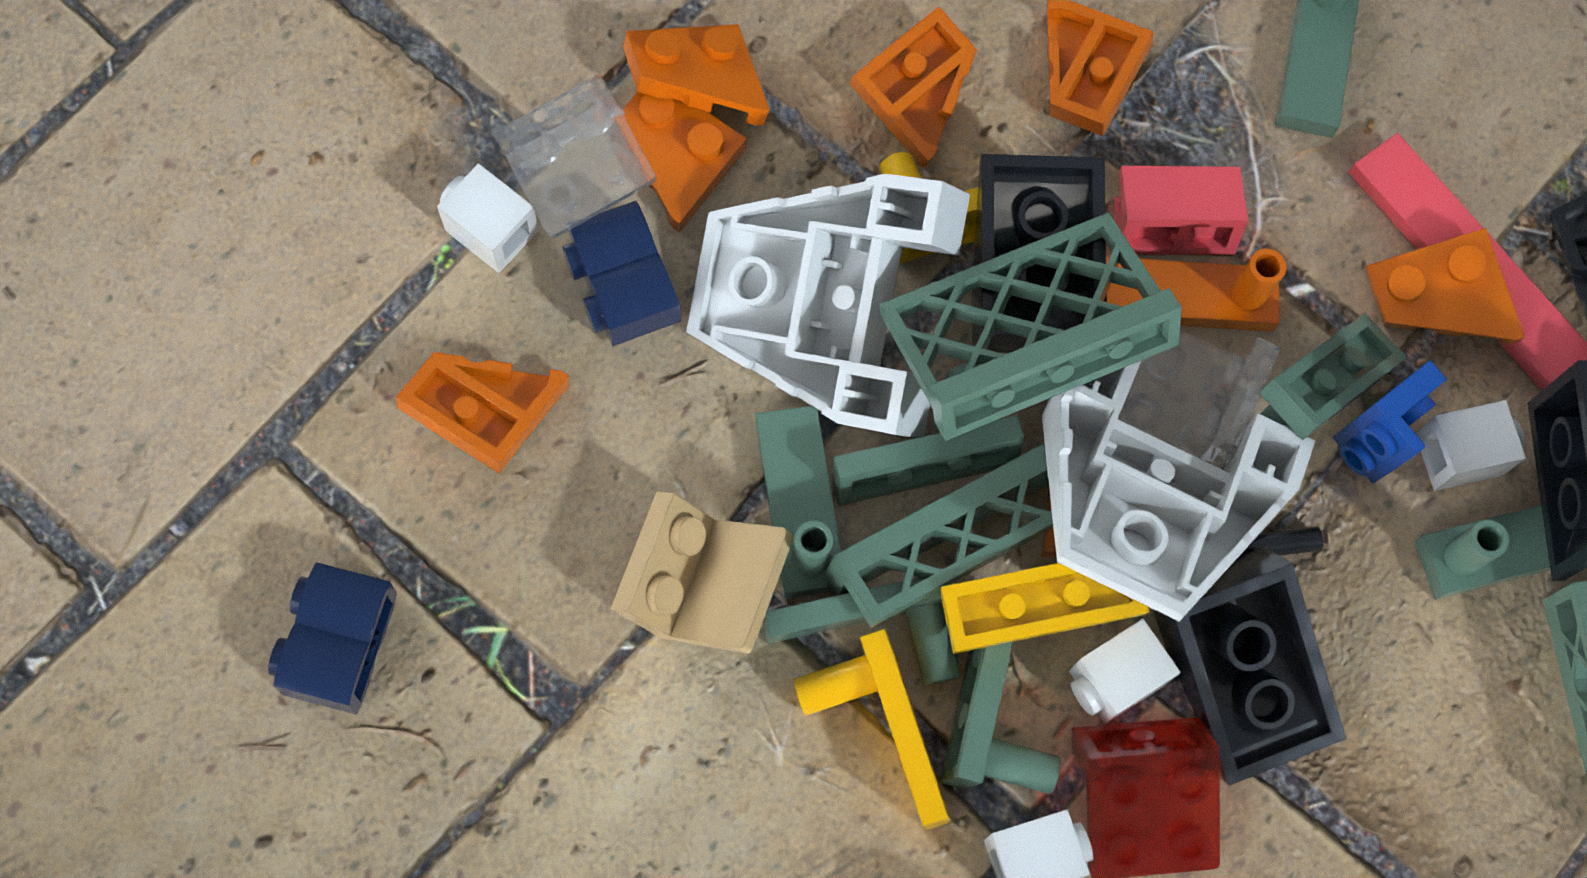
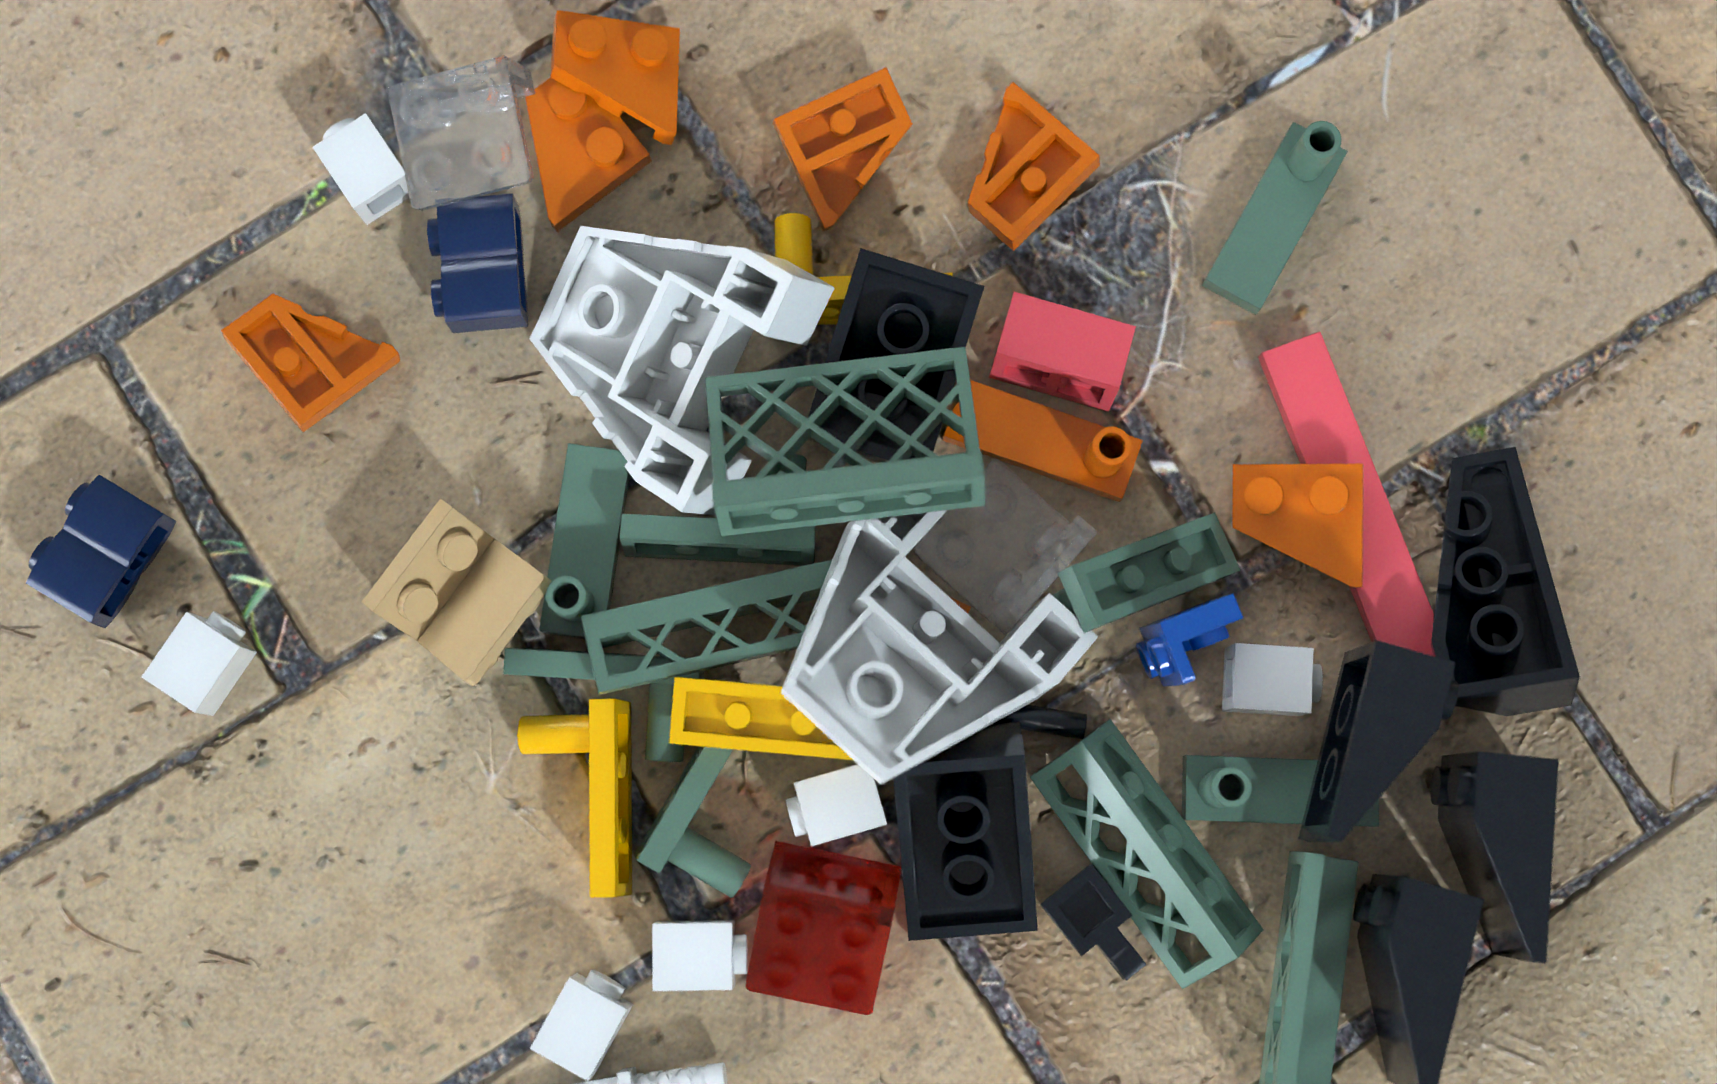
camera: 20 degrees right, 10 degrees up
none -> white brick [142,611,257,716]
none -> sand green fence [1030,719,1264,989]
none -> black plate [1039,864,1147,981]

